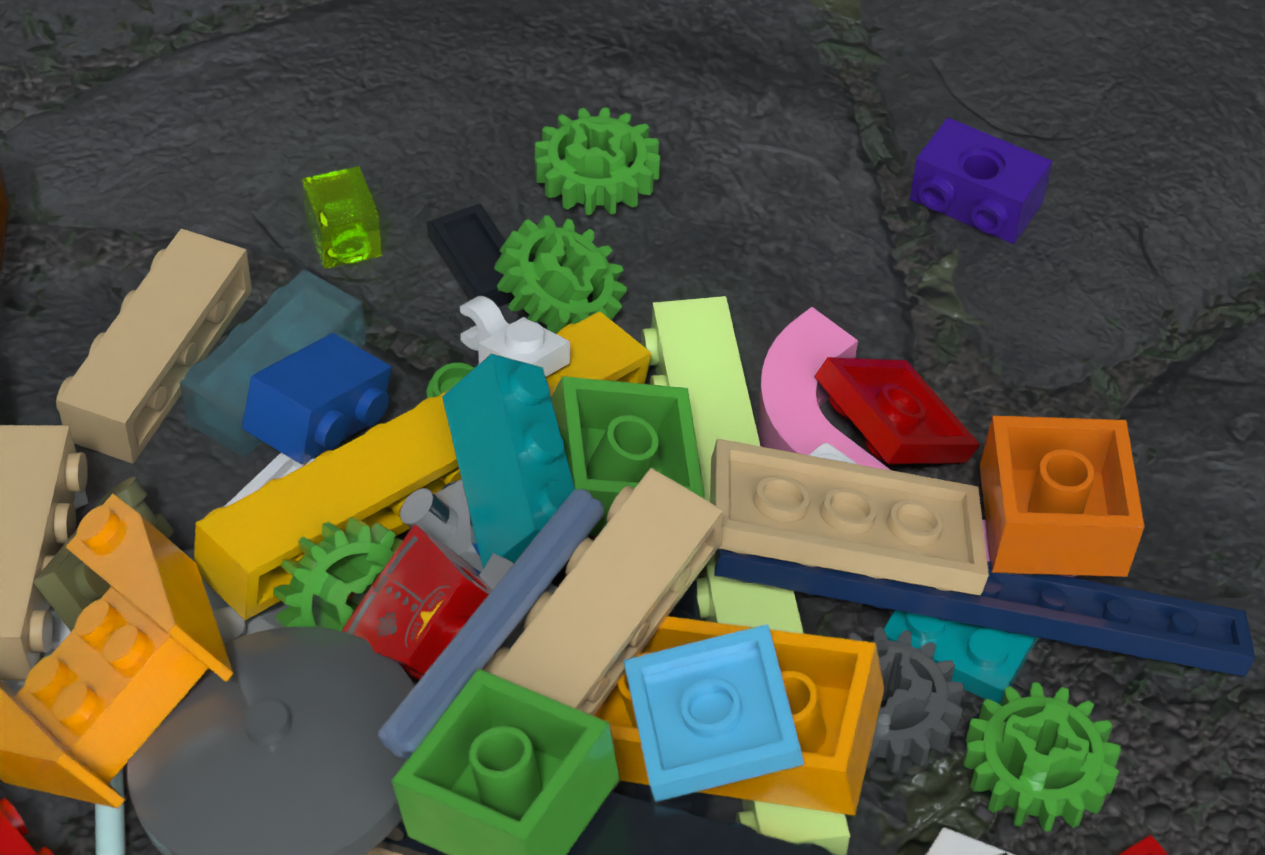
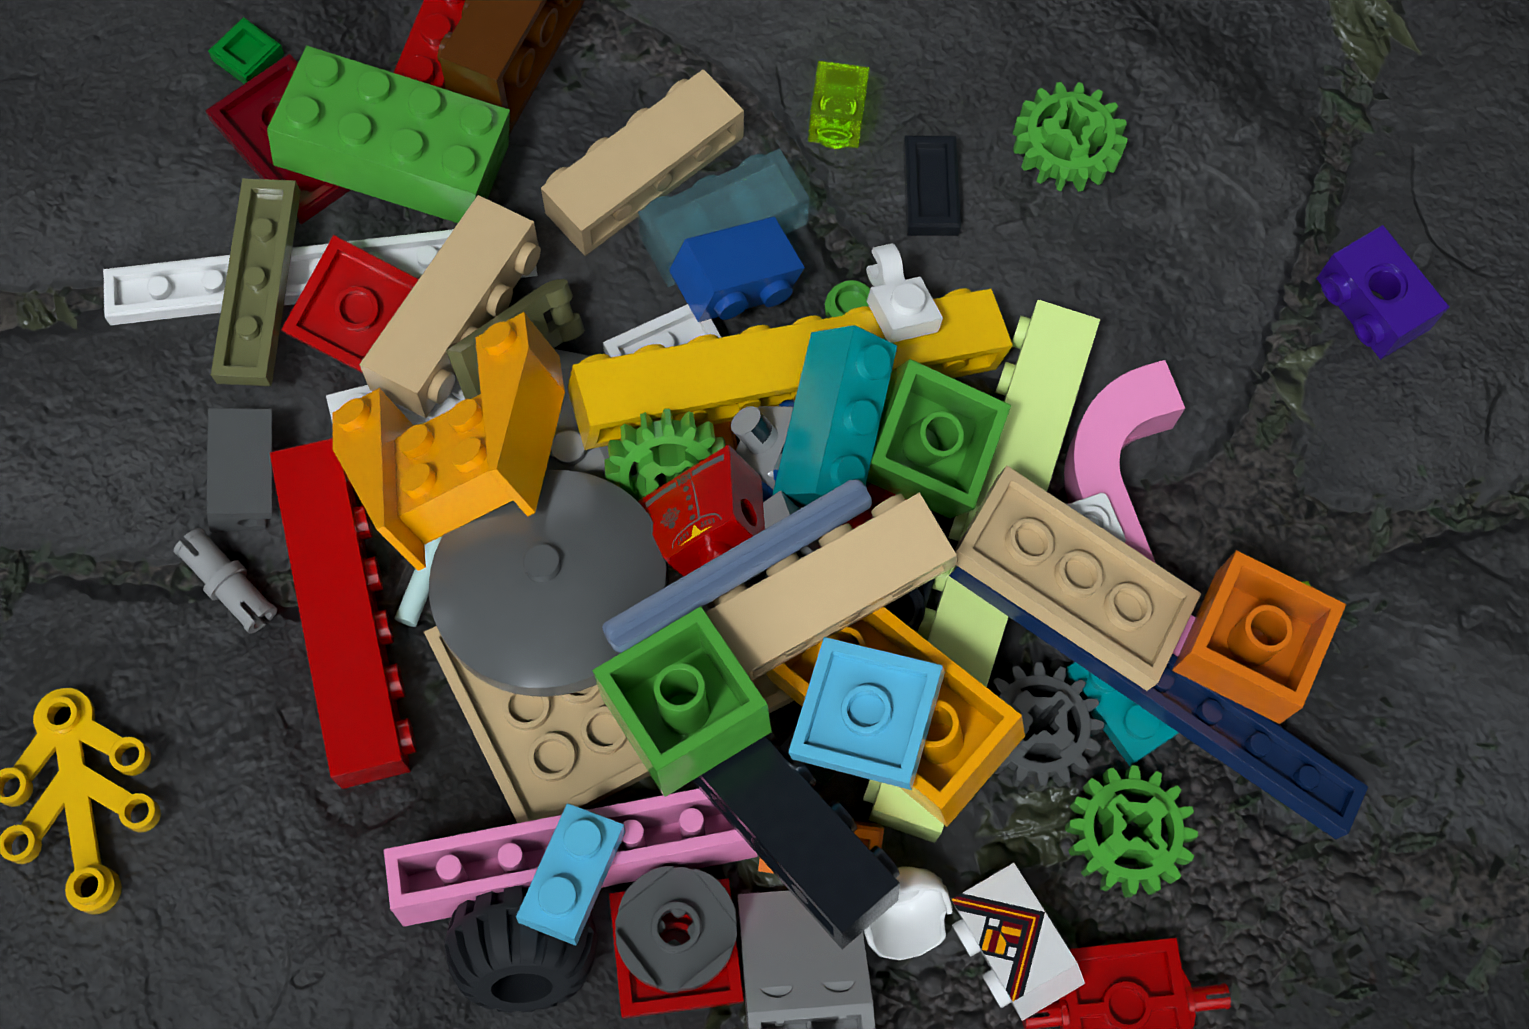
camera: 25 degrees right, 20 degrees up
bright green gear [494,215,627,334] -> none
red plate [814,357,981,464] -> none

